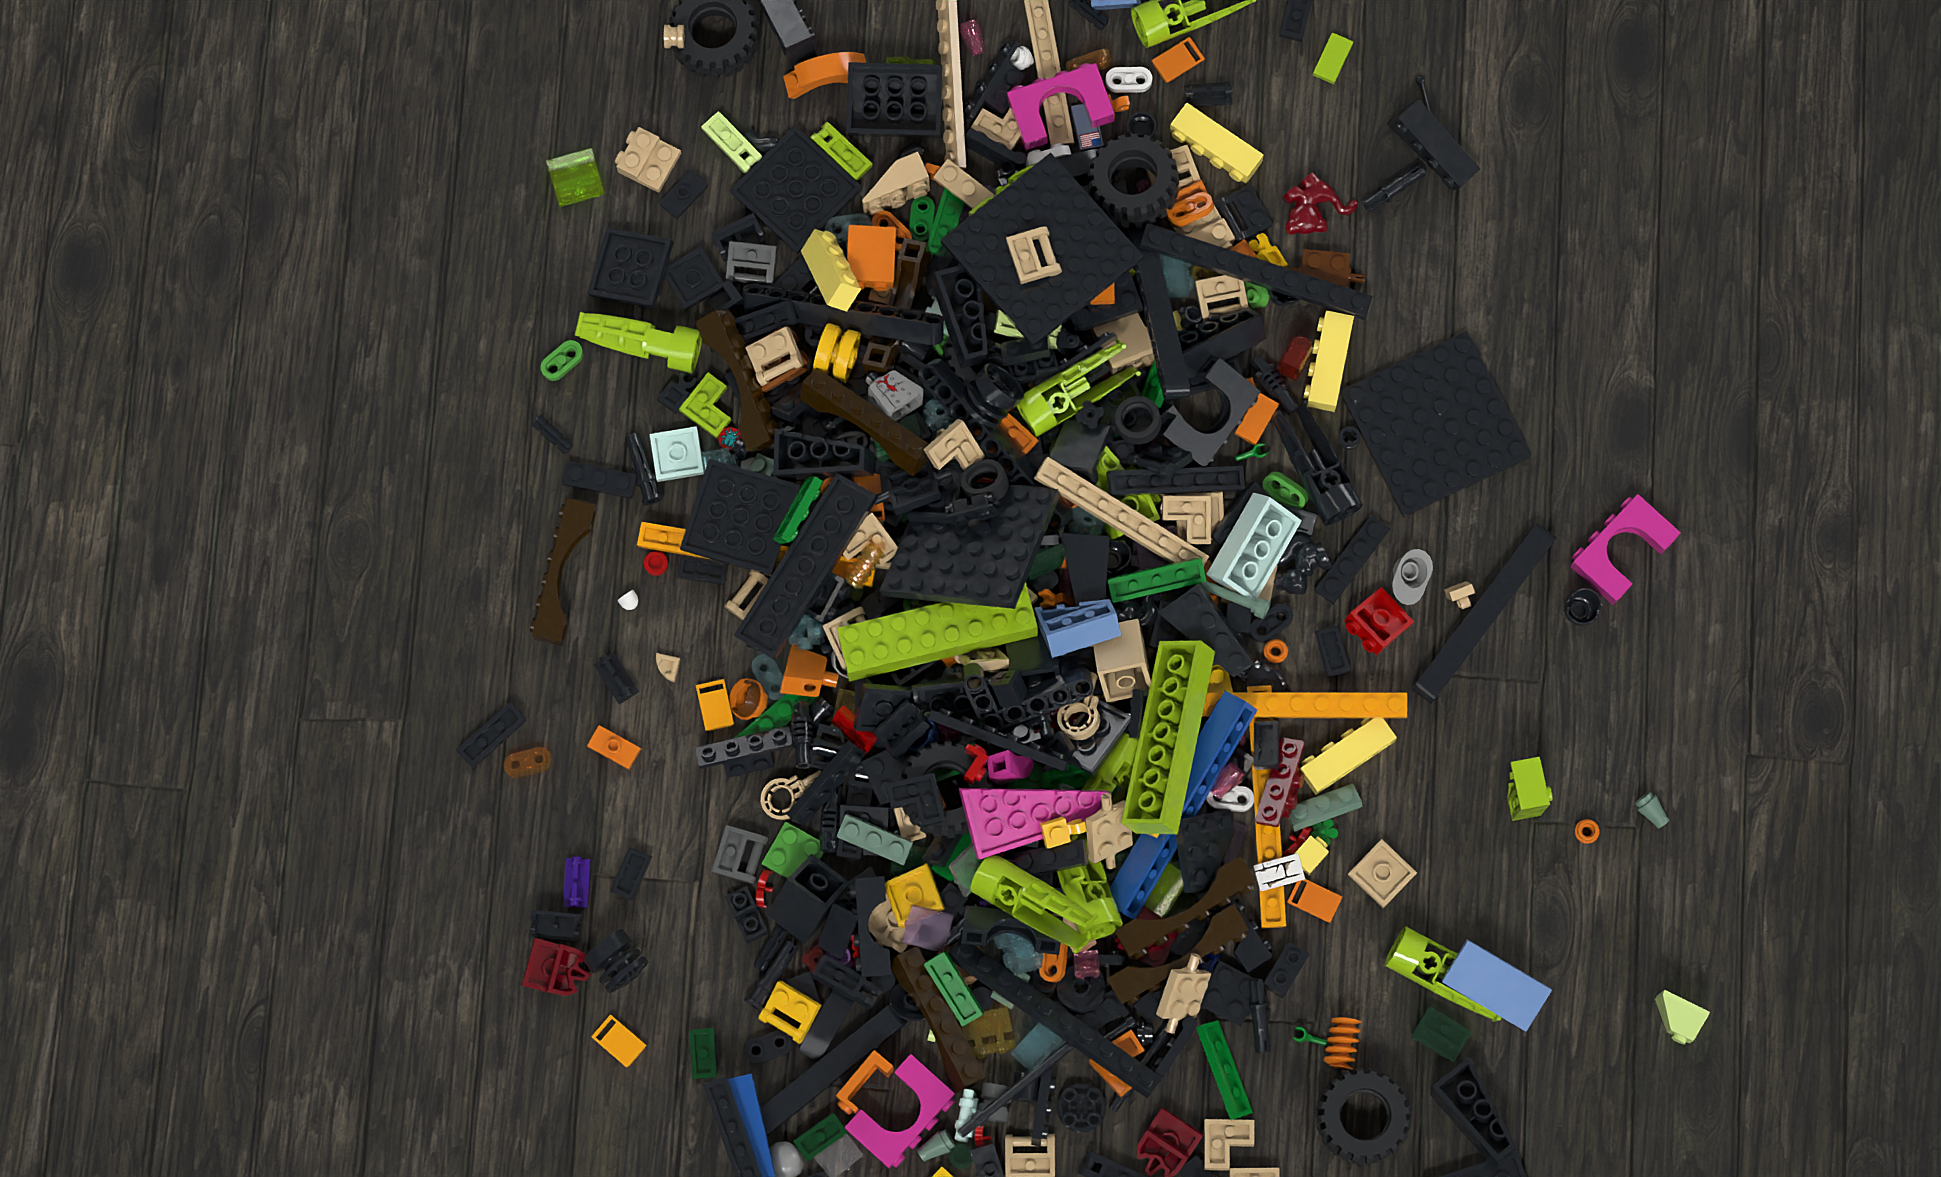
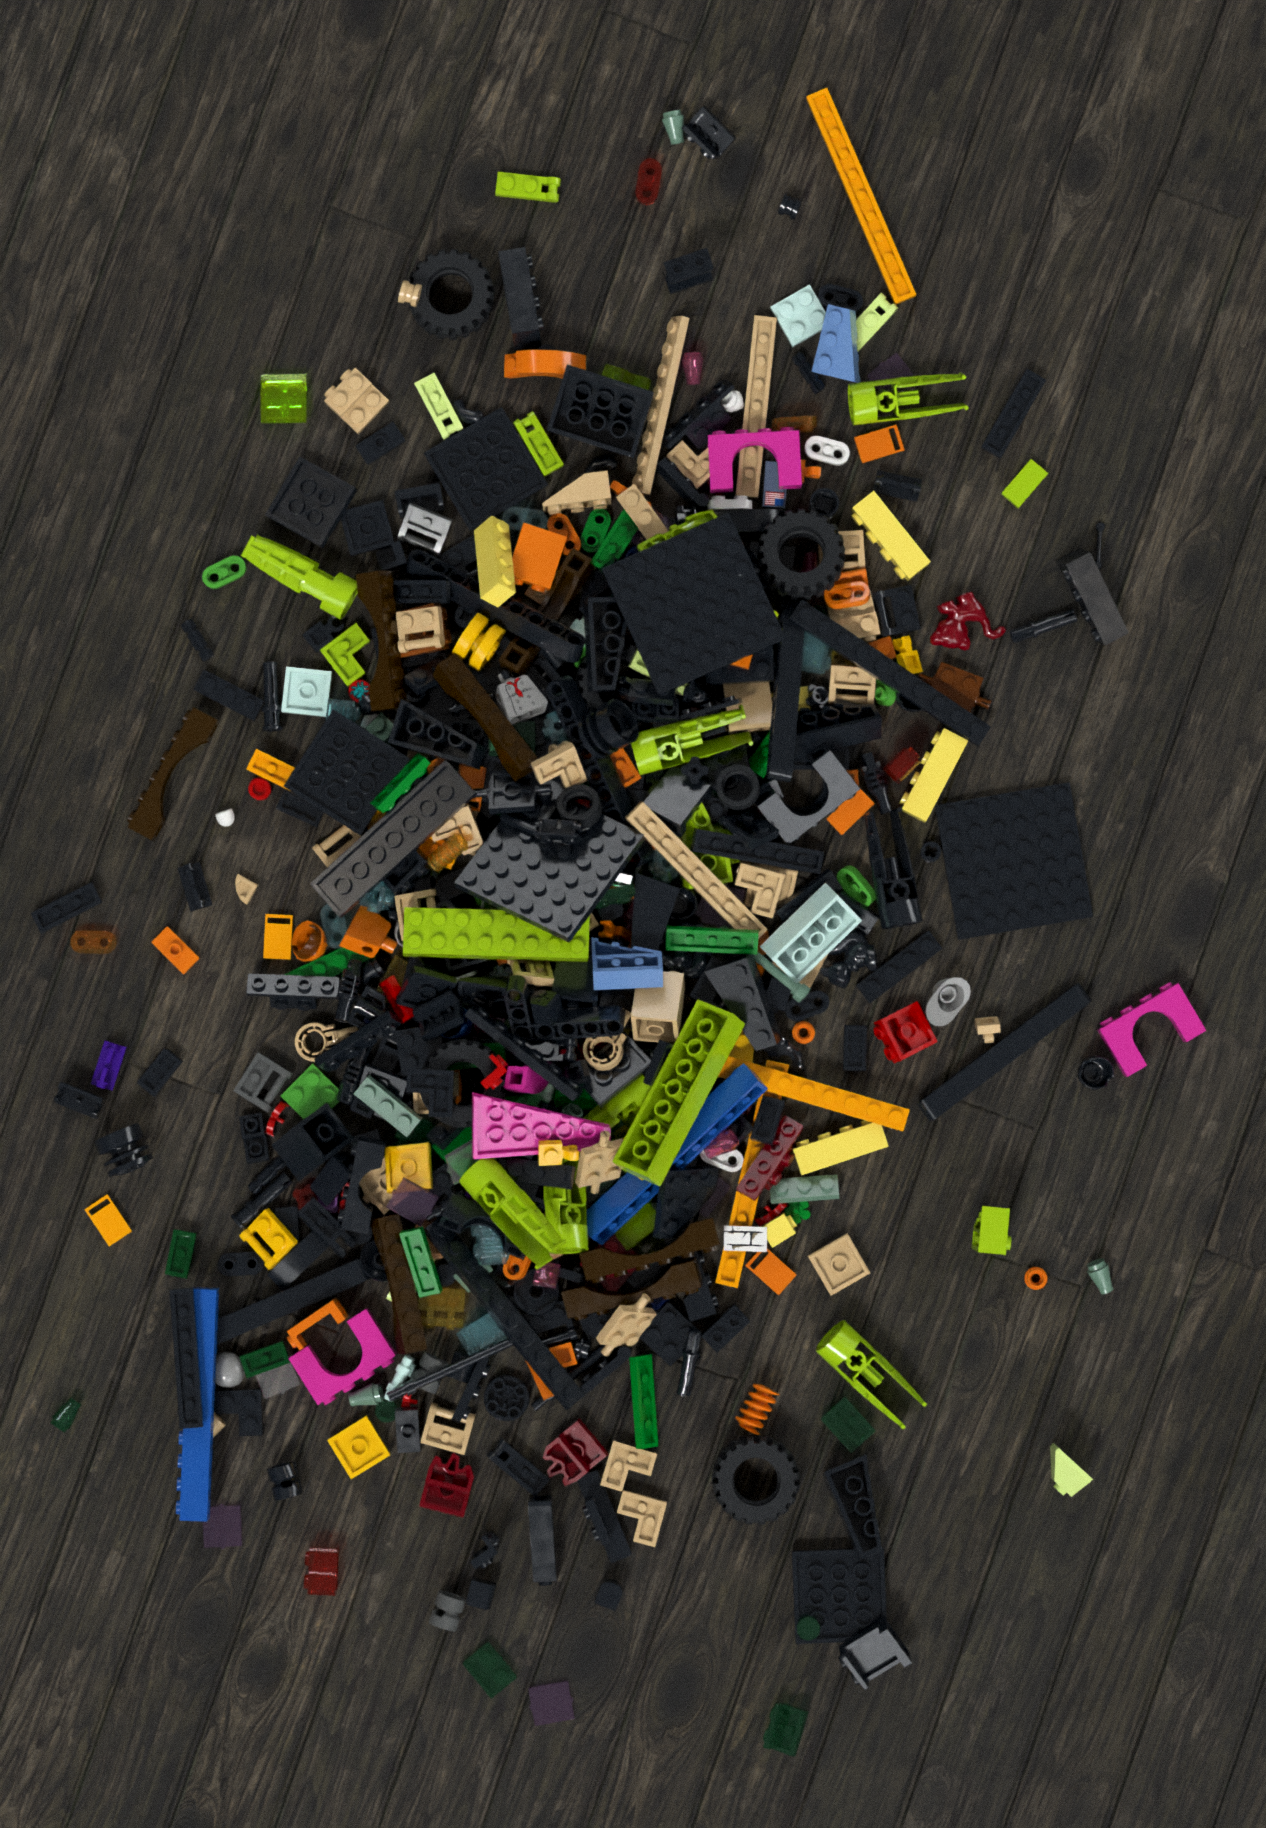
camera: 10 degrees right, 10 degrees up
dark red plate [521,938,591,996] -> none
tan plate [1006,227,1062,284] -> none
green hand [1235,441,1270,461] -> none
green hand [1293,1027,1327,1046] -> none
medium blue tile [1441,939,1552,1031] -> none

